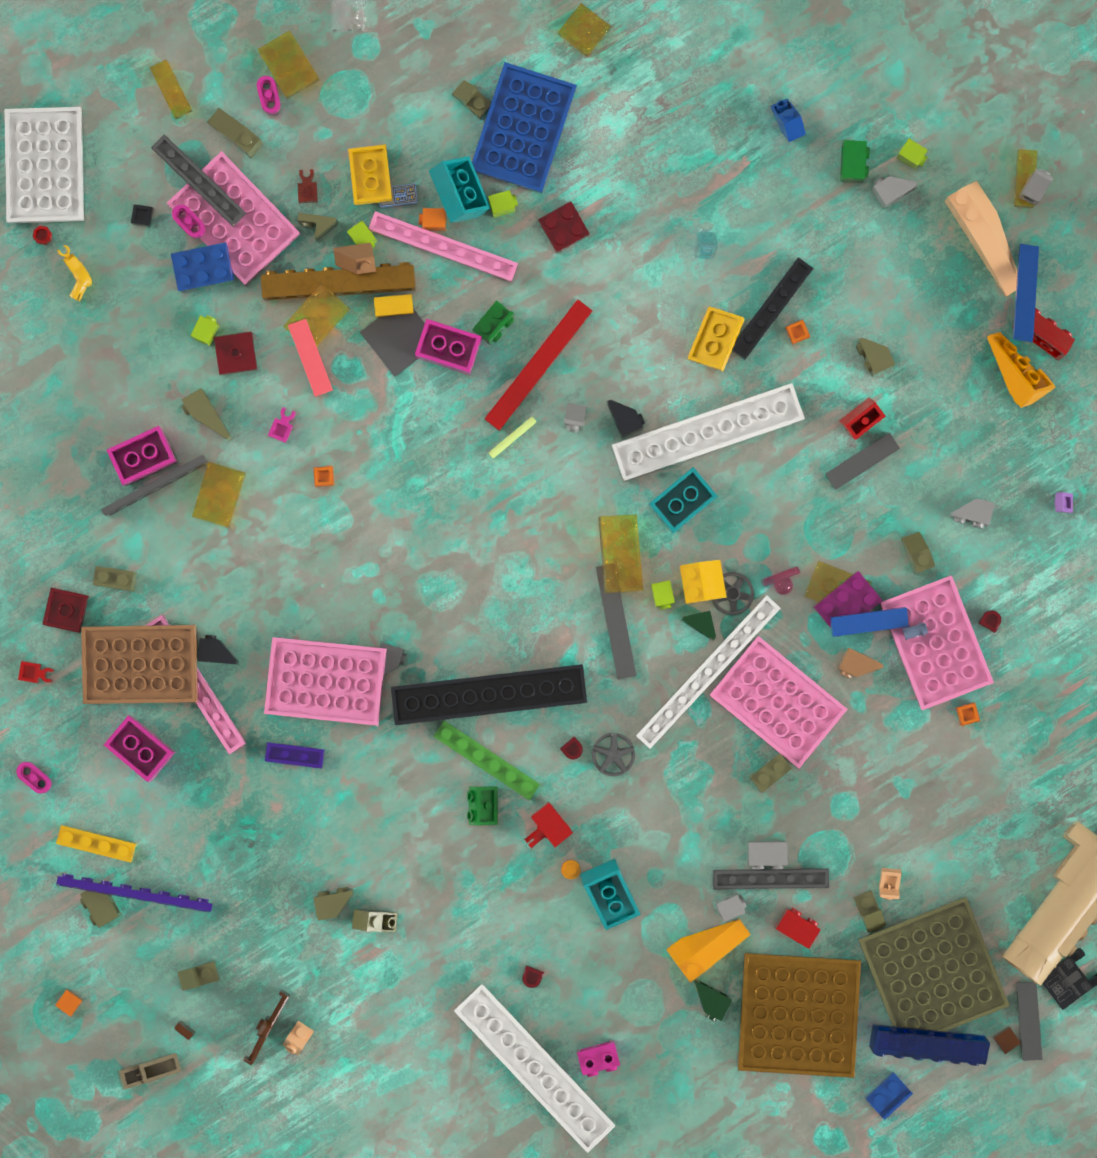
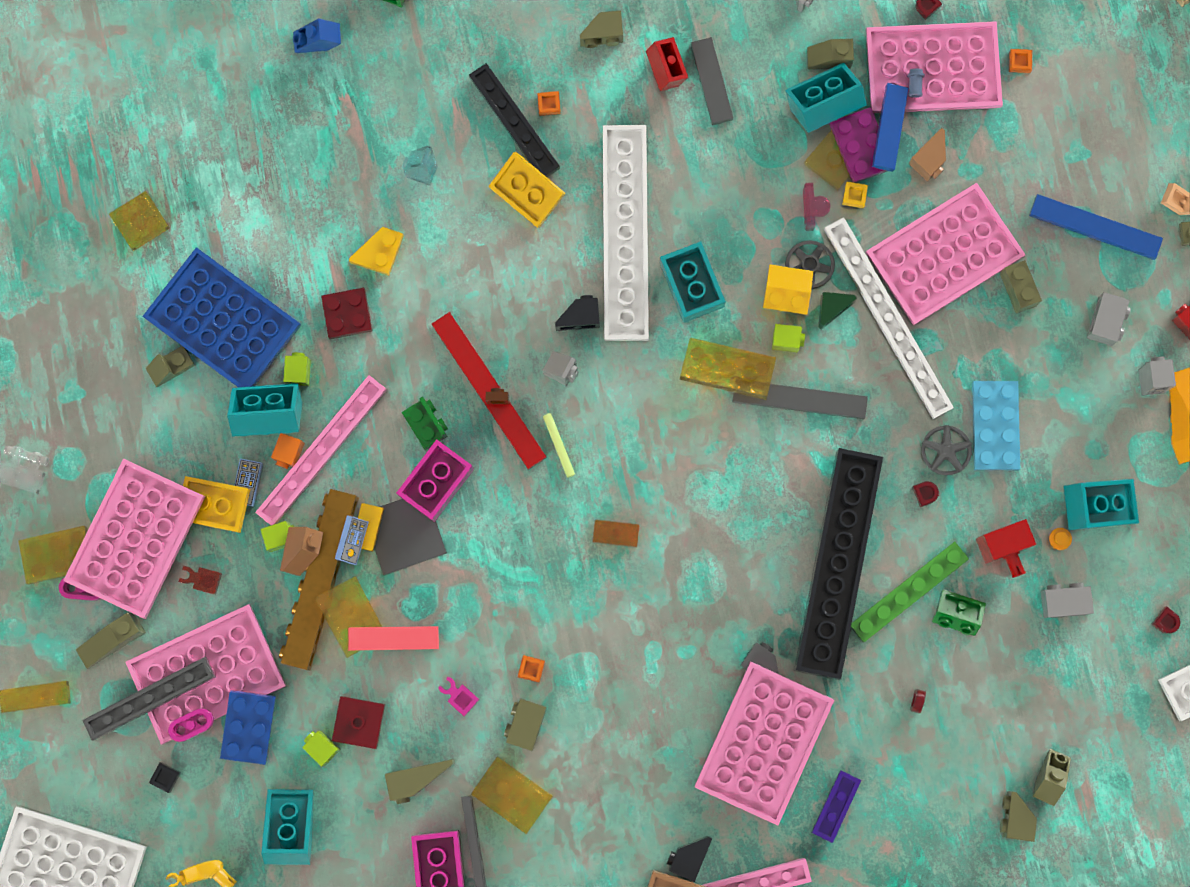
camera: 65 degrees left, 5 degrees down
olive slope [298,213,338,241] -> none
dark grey tile [713,868,829,890] -> none
none -> bright pink plate [63,459,205,619]
none -> teal slope [261,789,314,865]
none -> tile [335,516,368,565]
none -> yellow wing [349,227,404,276]
none -> reddish brown plate [486,388,509,404]
none -> olive brick [504,699,547,751]
none -> clear orange plate [593,520,639,547]
none -> teal brick [785,63,867,133]
none -> yellow plate [842,182,868,208]
none -> dark red tile [910,689,926,714]
none -> medium azure plate [972,381,1020,470]
none -> blue tile [1029,194,1163,260]
none -> light grey brick [1041,583,1094,618]

